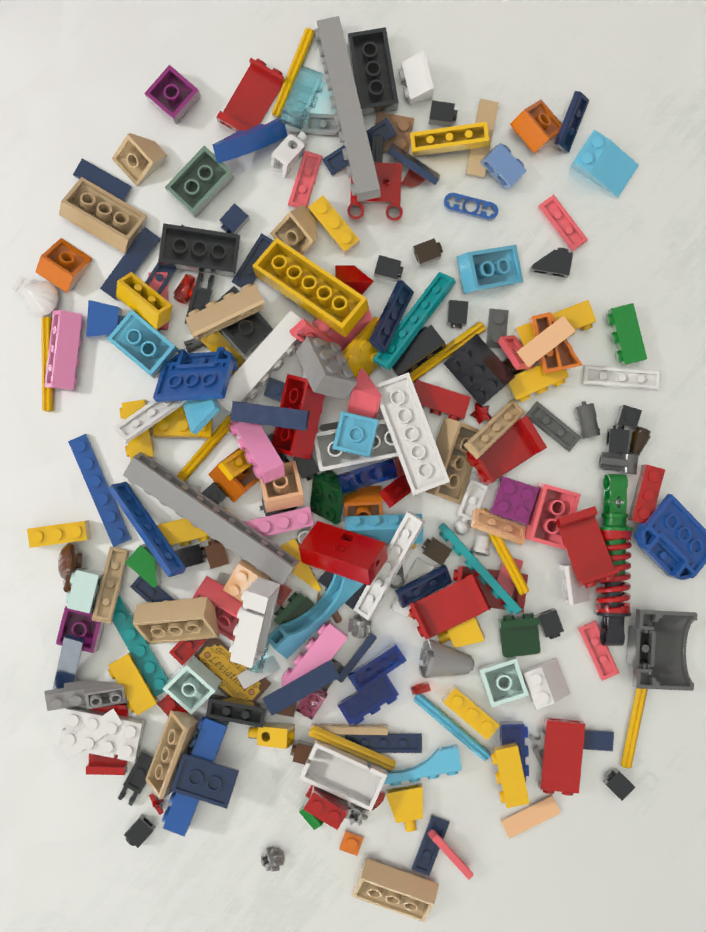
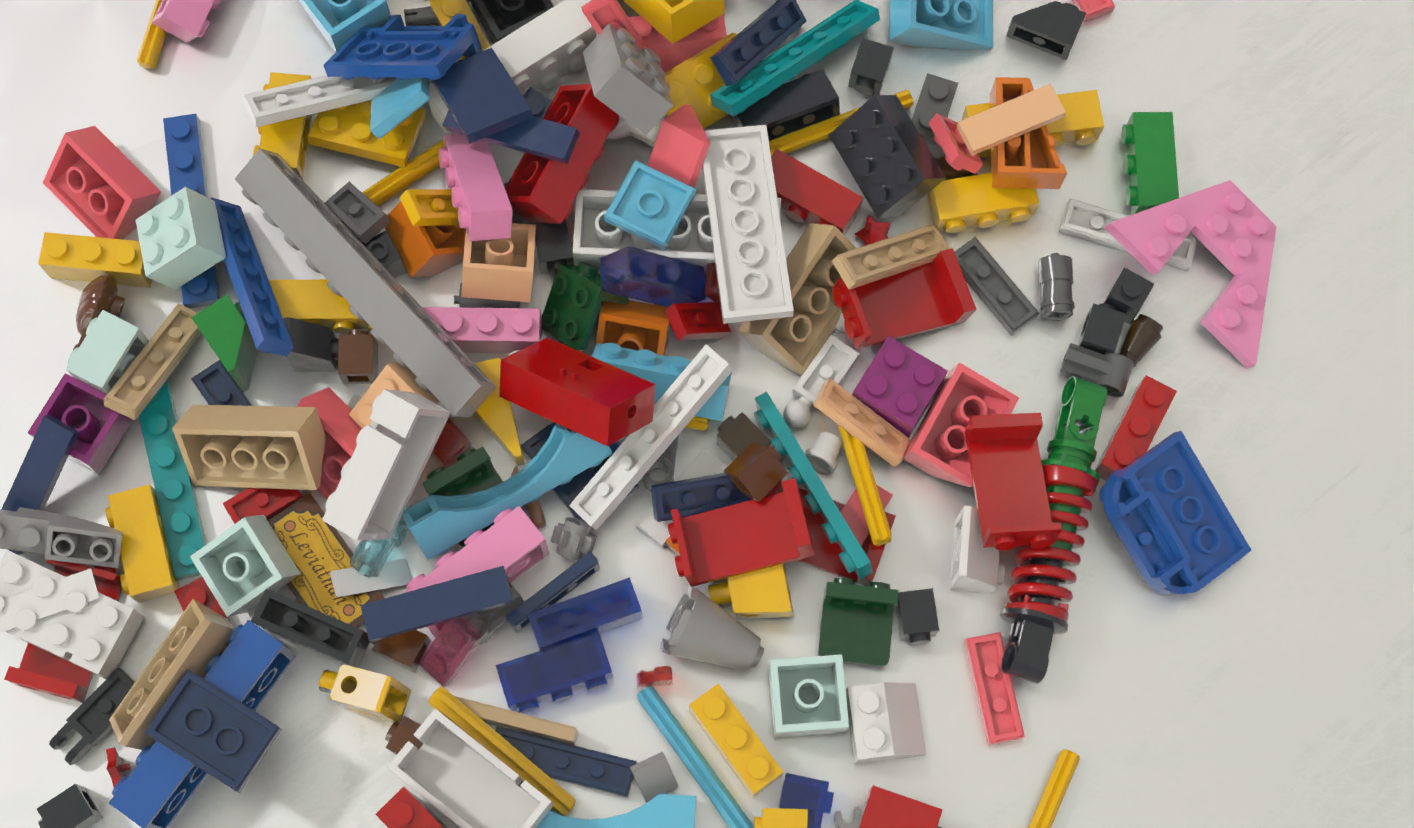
camera: 10 degrees right, 15 degrees down
dark grey piece [627,609,698,691] -> none
none -> coral slope [43,126,161,240]
none -> light aqua brick [136,187,226,289]
none -> dark grey slope [324,181,391,244]
none -> dark blue tile [431,48,533,144]
none -> light grey tile [630,751,679,802]
none -> reddish brown brick [724,442,788,502]
none -> bright pink wing [1104,180,1277,369]

